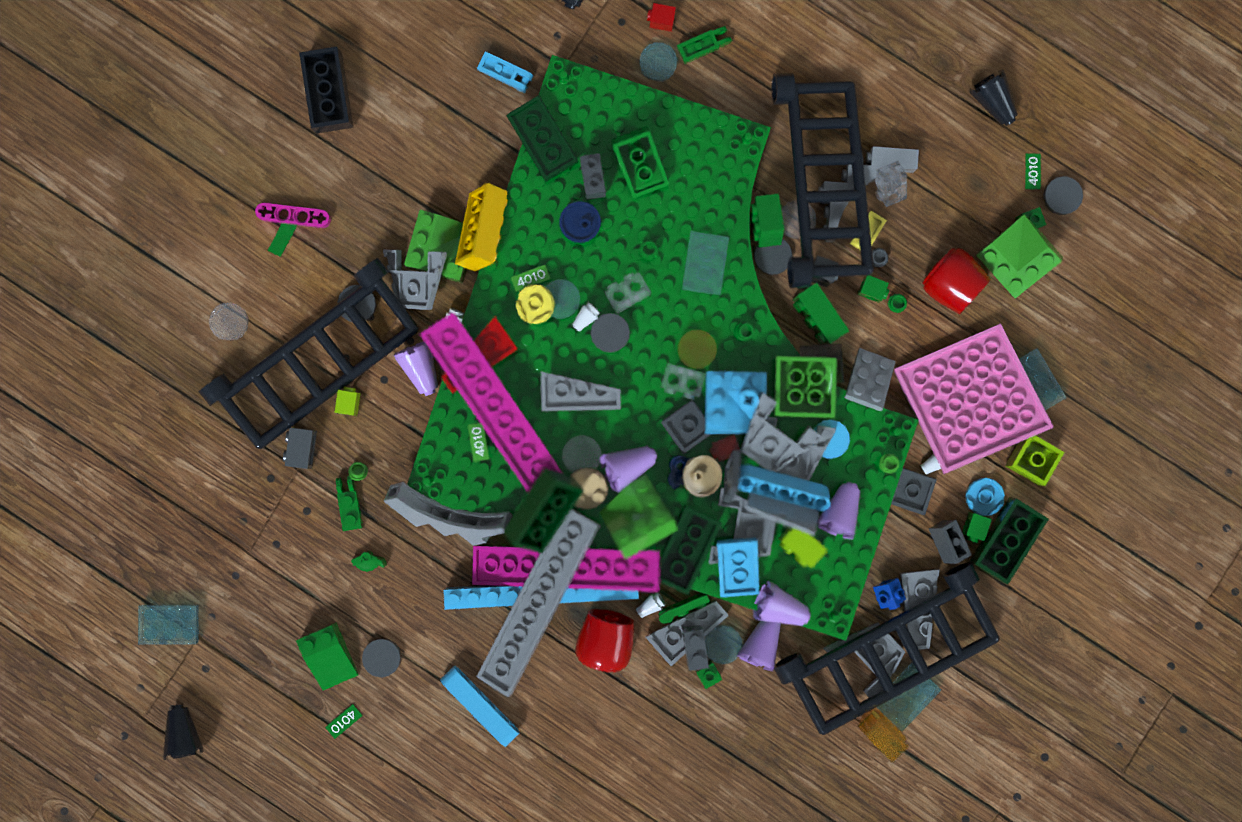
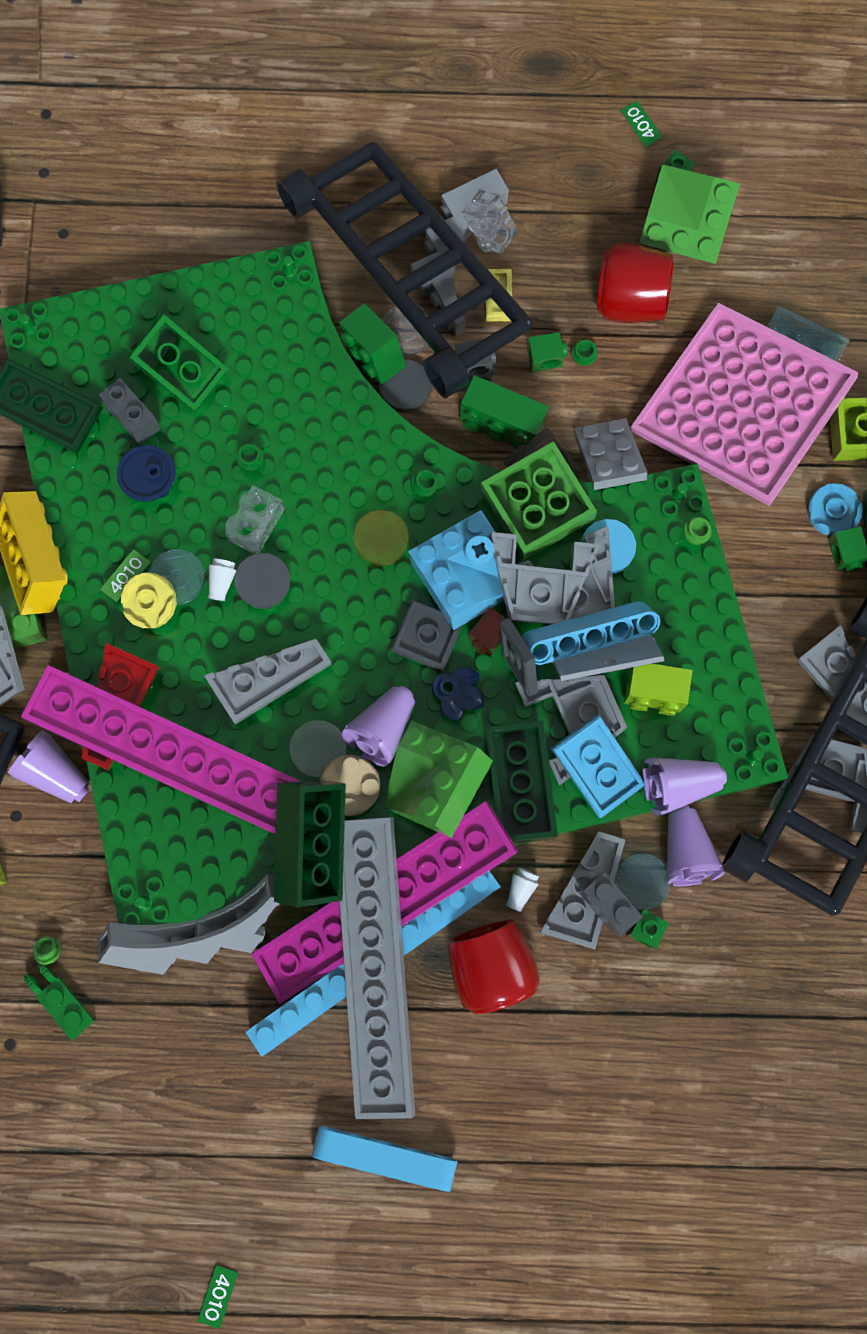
camera: 30 degrees left, 10 degrees down
green slope [296,622,359,691] -> none
green piece [351,551,387,572] -> none
dark grey tile [362,638,401,678] -> none
bright green sticker [468,423,489,461] -> none
clear light blue tile [639,42,677,82] -> none
red brick [647,3,676,32] -> none
green hinge [658,593,710,624] -> none
clear brick [660,364,706,400] -> none
green hinge [677,26,732,64] -> none
clear light blue tile [682,231,729,295] -> none
tan piece [683,455,722,497] -> none
lavender cone [817,482,860,539] -> none
dark grey plate [872,248,888,267] -> none
blue brick [873,578,906,610] -> none
dark grey tile [891,468,937,516] -> none
white cone [920,454,941,475] -> none
dark grey brick [929,520,971,564] -> none
black cone [969,69,1018,126] -> none
dark grey tile [1043,176,1083,215] -> none

